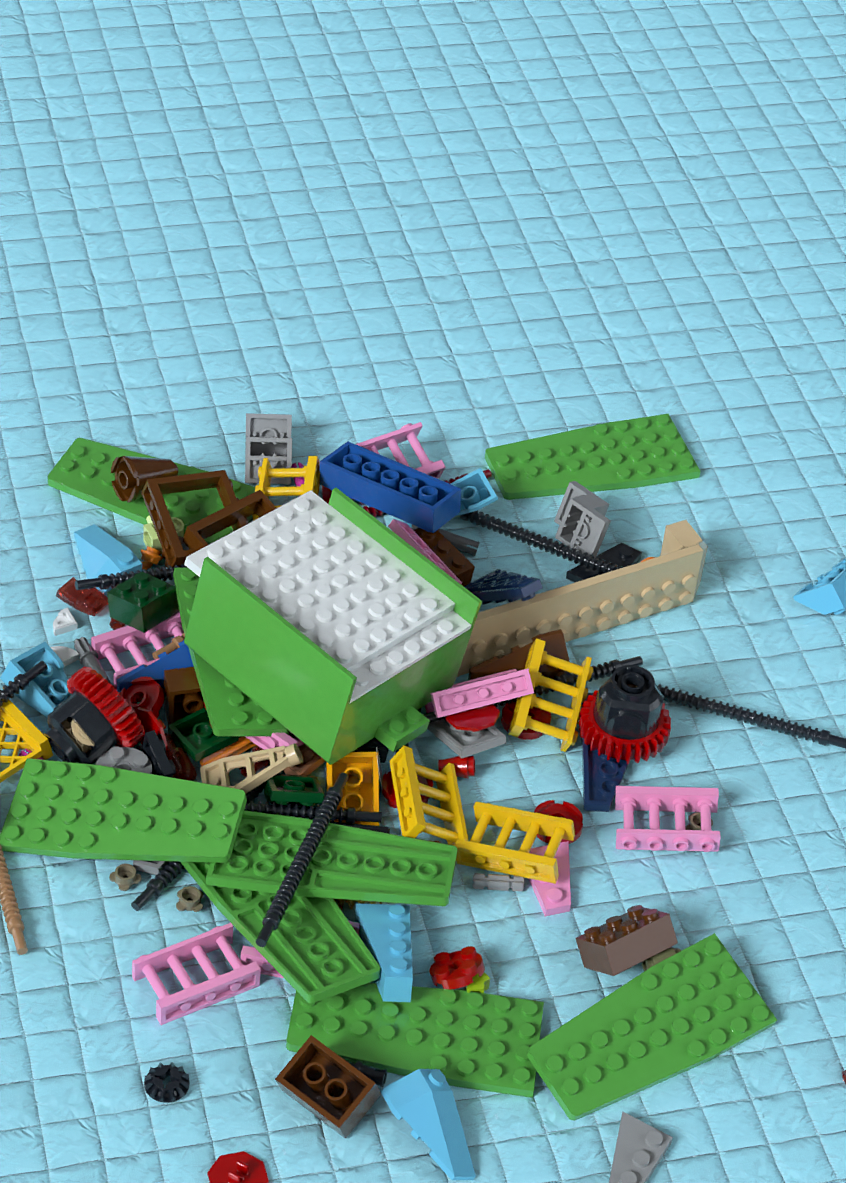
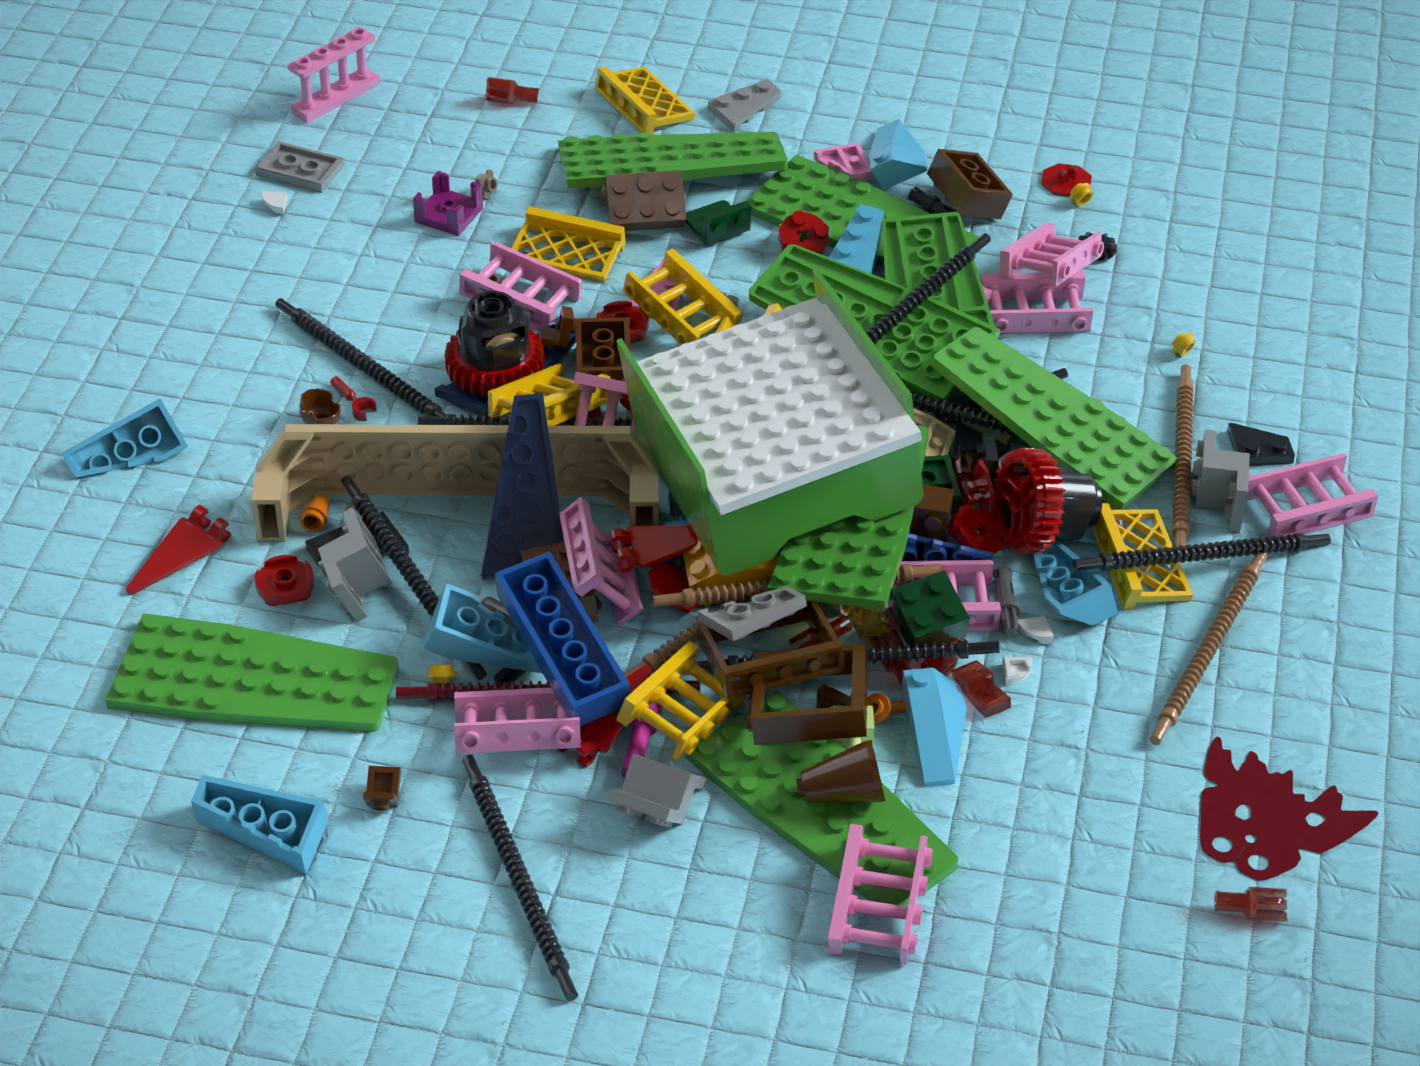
camera: 150 degrees left, 0 degrees up
none -> red flag [126,505,232,595]
none -> medium azure wedge [191,775,328,875]
none -> red plate [254,555,314,606]
none -> reddish brown hair [299,388,341,424]
none -> red piece [330,376,377,421]
none -> reddish brown bracket [363,766,402,811]
none -> magenta panel [413,171,483,236]
none -> black hose [462,754,578,1001]
none -> dark tan plate [475,169,497,199]
none -> yellow fence [511,206,626,282]
none -> reddish brown bracket [539,306,577,348]
none -> reddish brown brick [576,317,631,381]
none -> yellow fence [595,66,696,135]
none -> dark green bracket [686,200,751,245]
none -> bright pink wing [813,143,874,181]
none -> bright pink fence [828,824,933,965]
none -> bright pink fence [999,222,1104,286]
none -> yellow plate [1069,183,1093,206]
none -> yellow plate [1172,332,1196,357]

